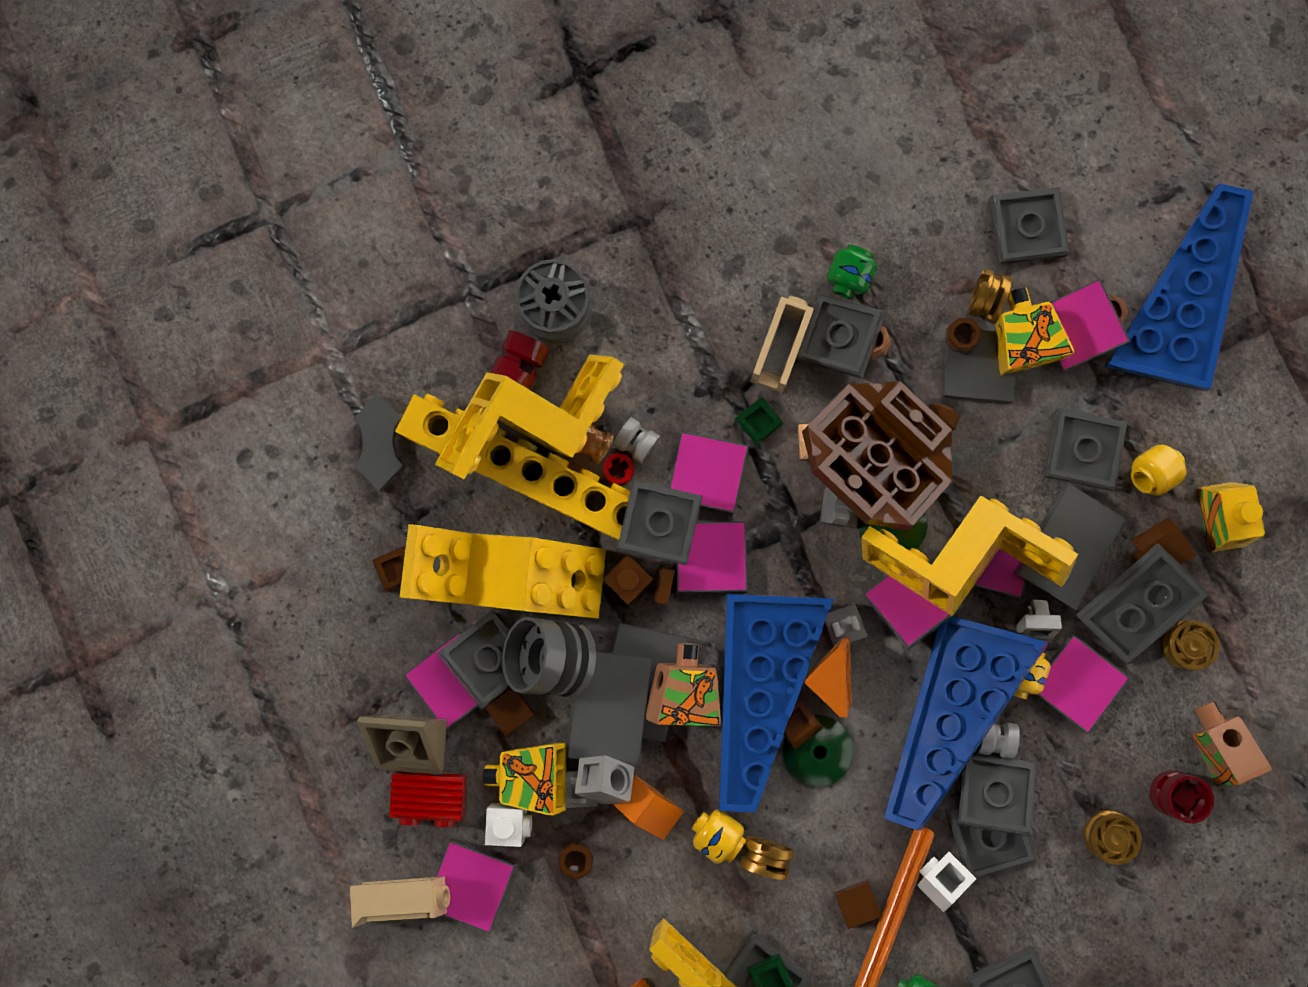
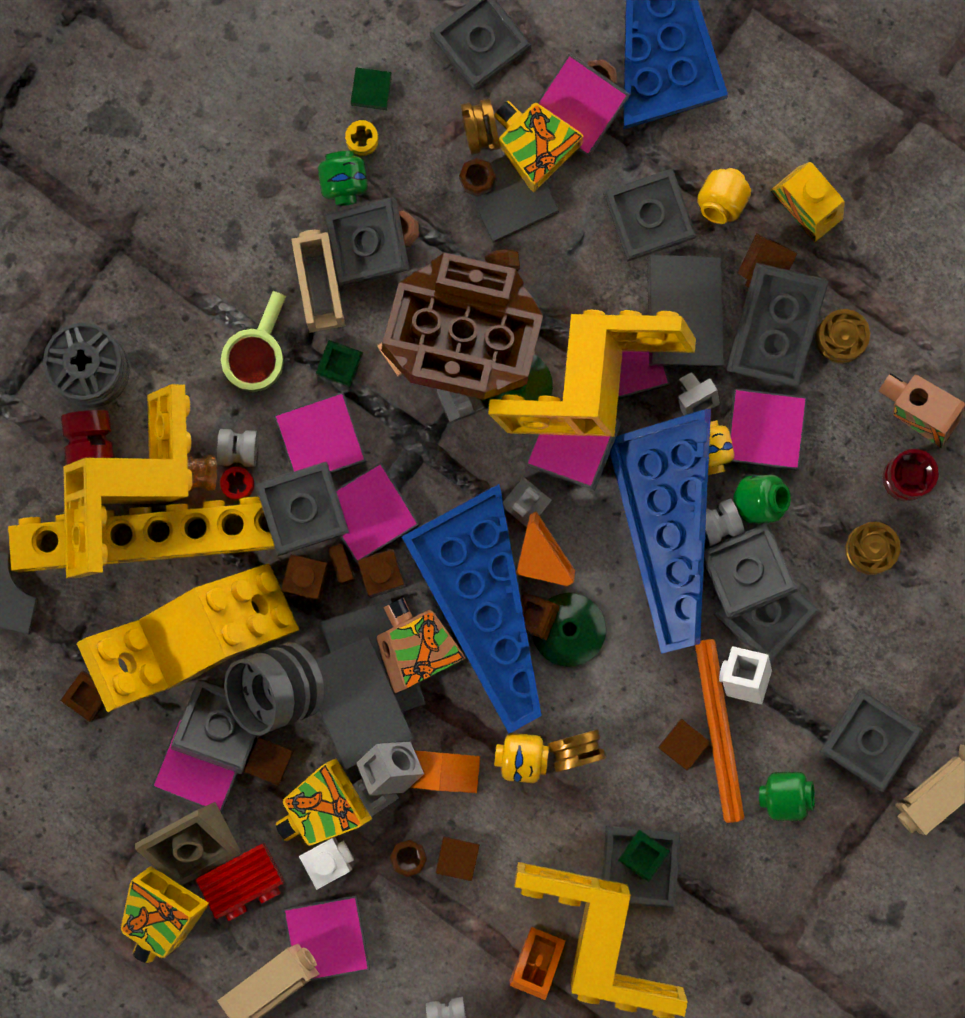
camera: 35 degrees left, 0 degrees up
none -> torso [121,866,209,963]
none -> piece [221,291,286,392]
none -> yellow bush [345,120,378,156]
none -> dark green tile [350,67,392,111]
none -> reddish brown brick [357,549,405,598]
none -> reddish brown tile [436,836,480,881]
none -> green head [733,475,791,523]

